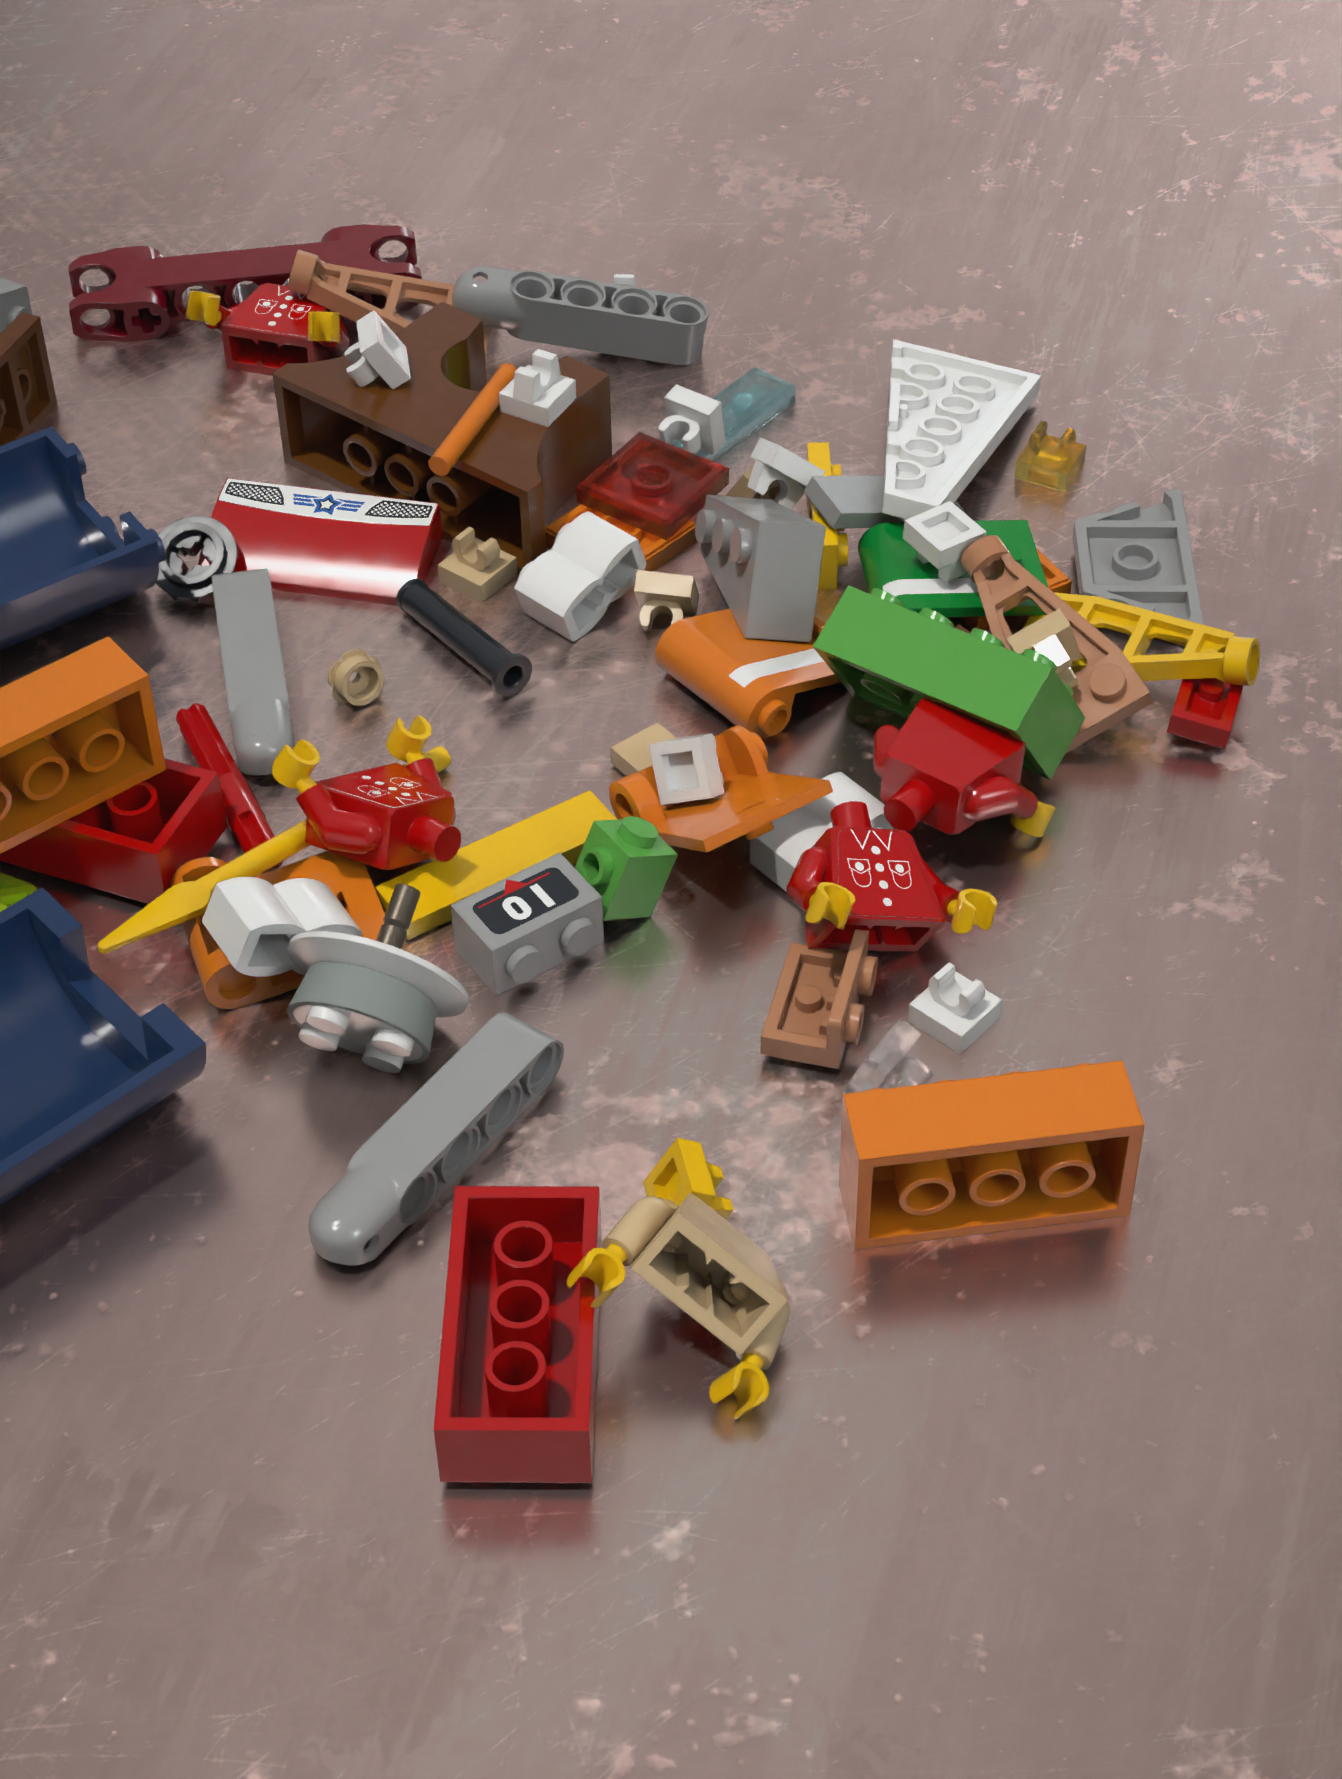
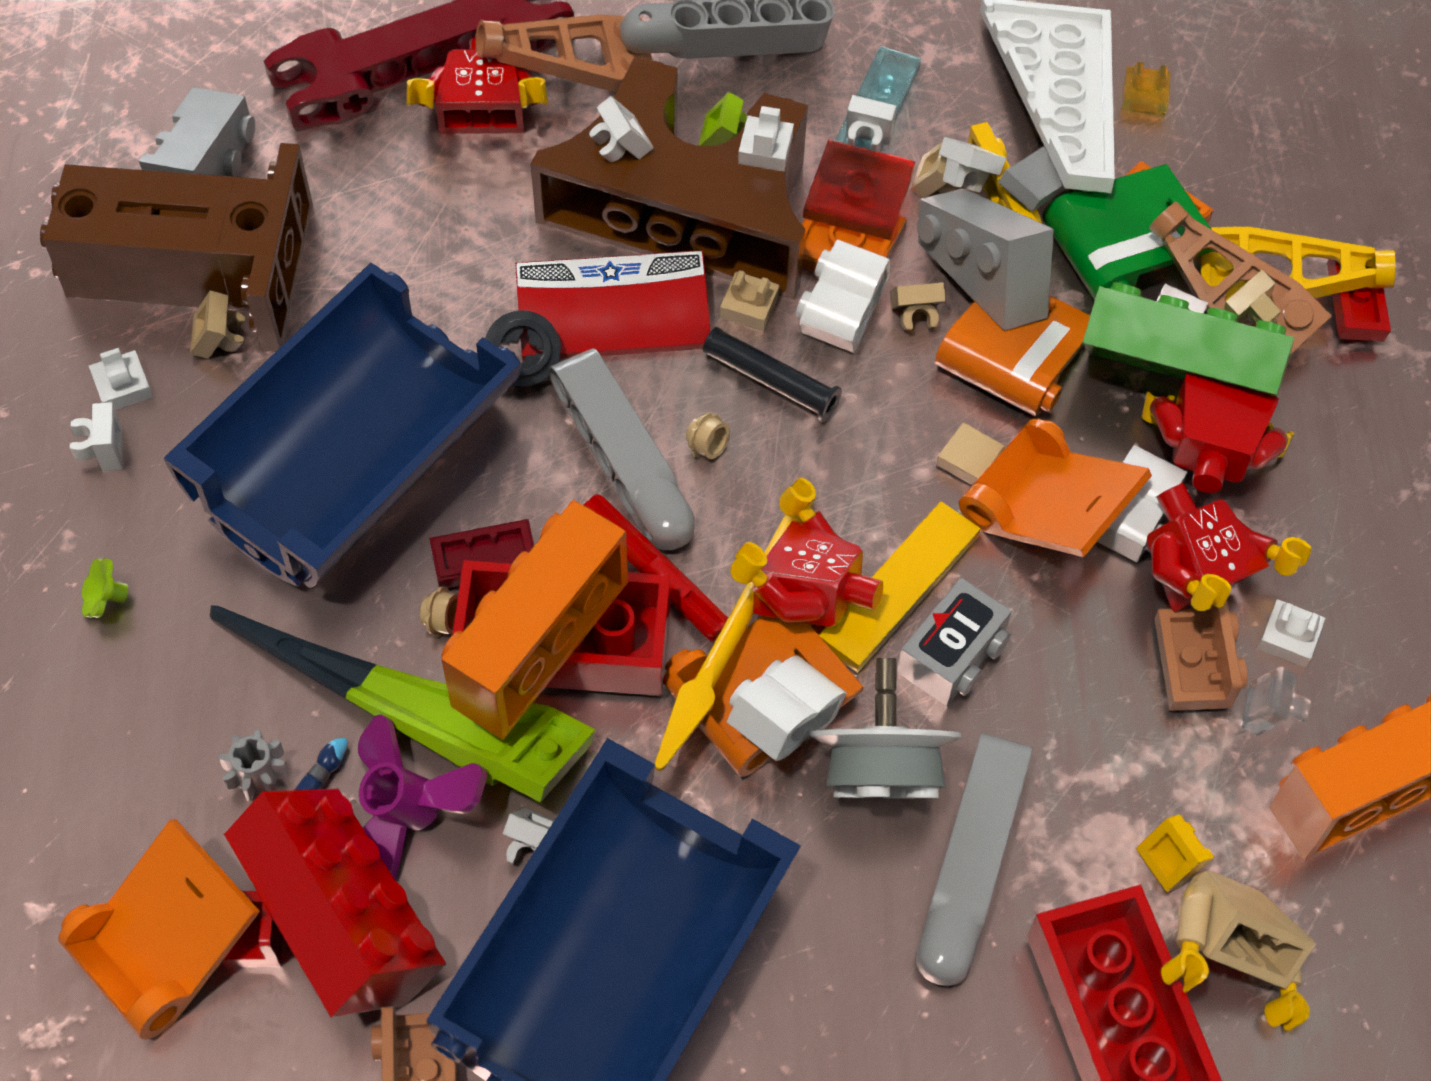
camera: 20 degrees left, 15 degrees up
orange bar [428,363,517,476] -> none
bright green brick [574,816,678,921] -> none
white tile [649,733,725,805] -> none
white tile [903,501,987,583] -> none
light grey wing [1072,489,1204,625] -> none

